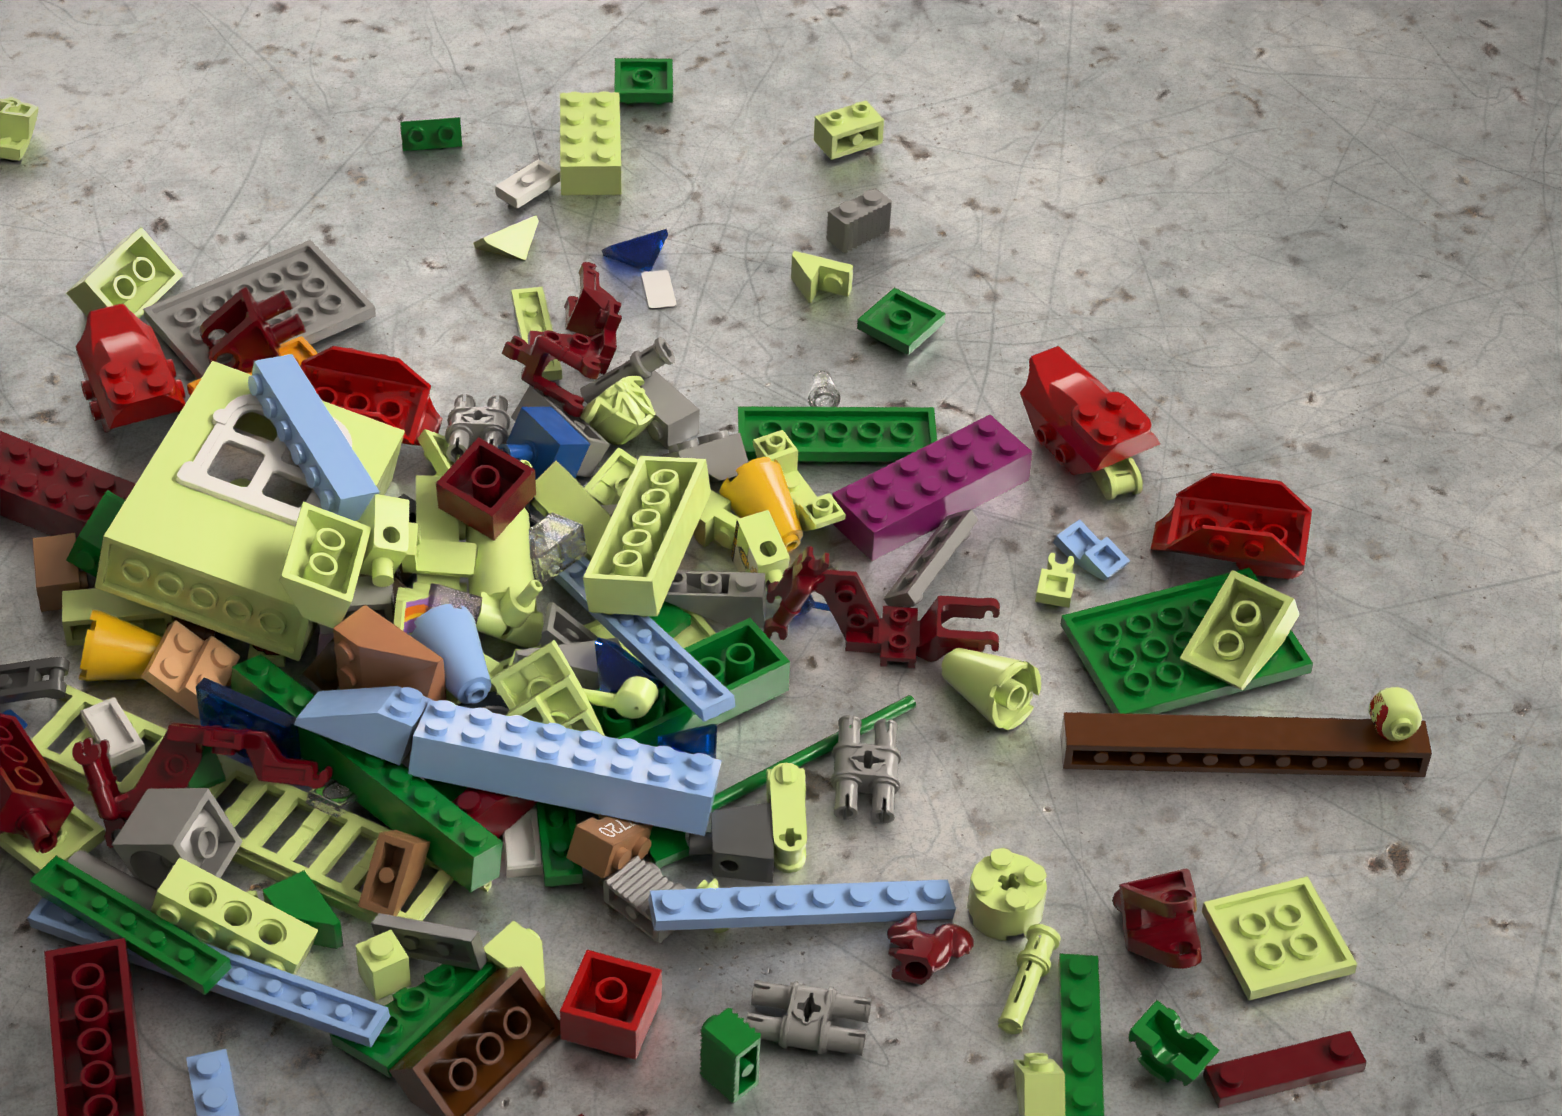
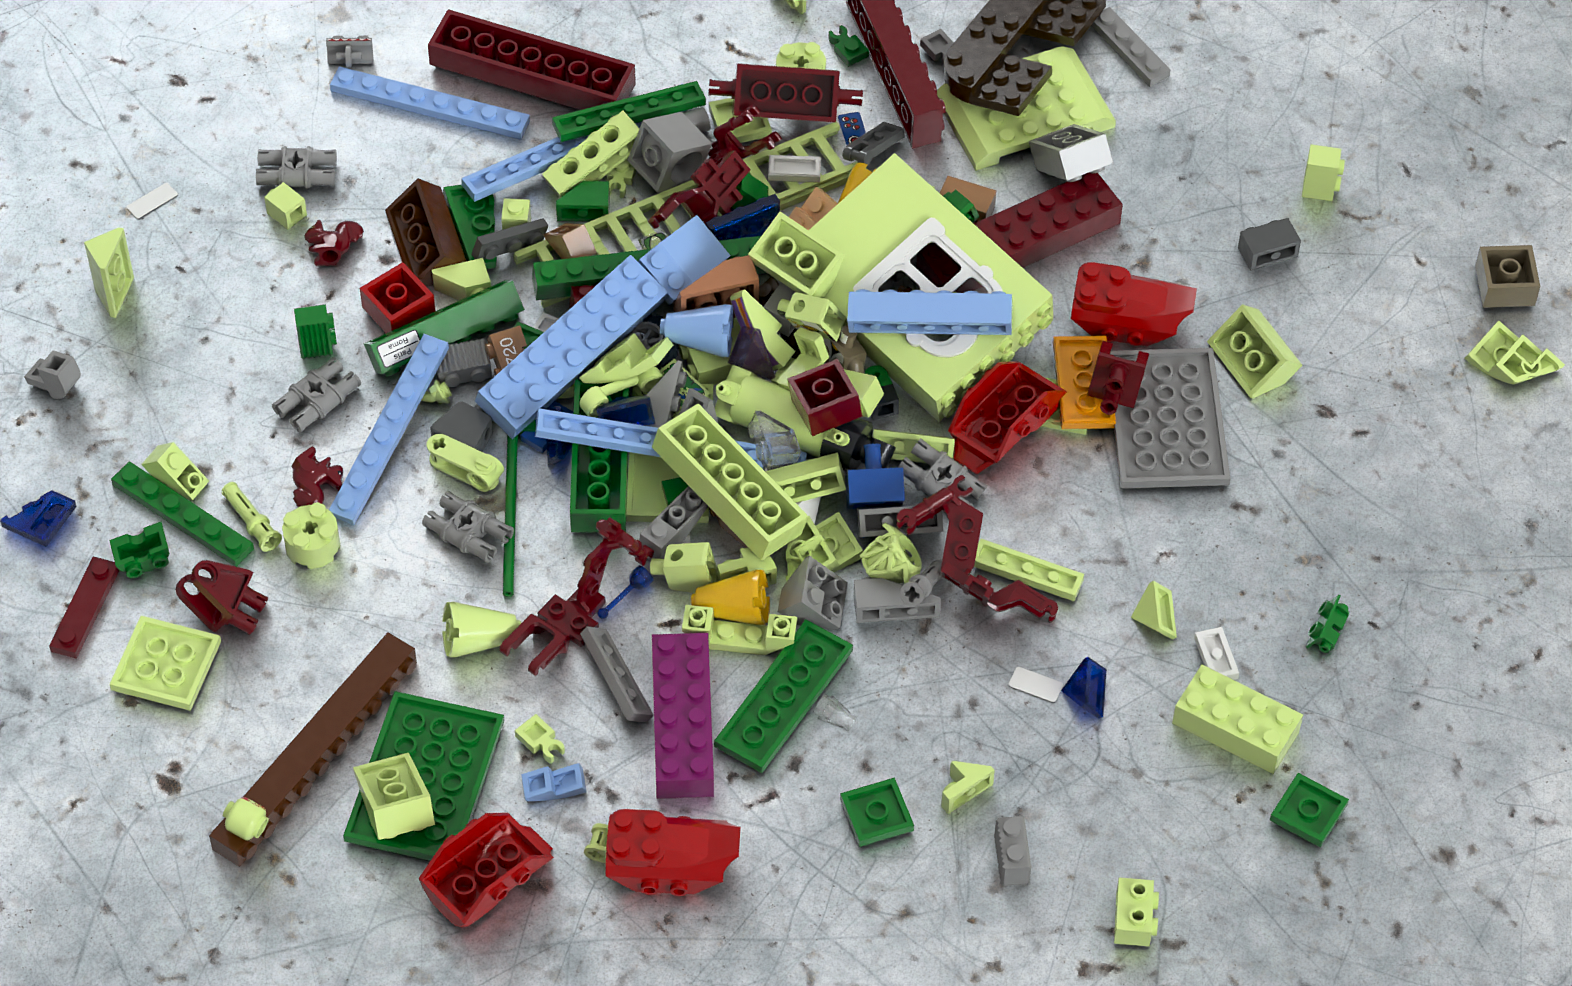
camera: 125 degrees right, 10 degrees up
none -> green brick [363,280,525,376]

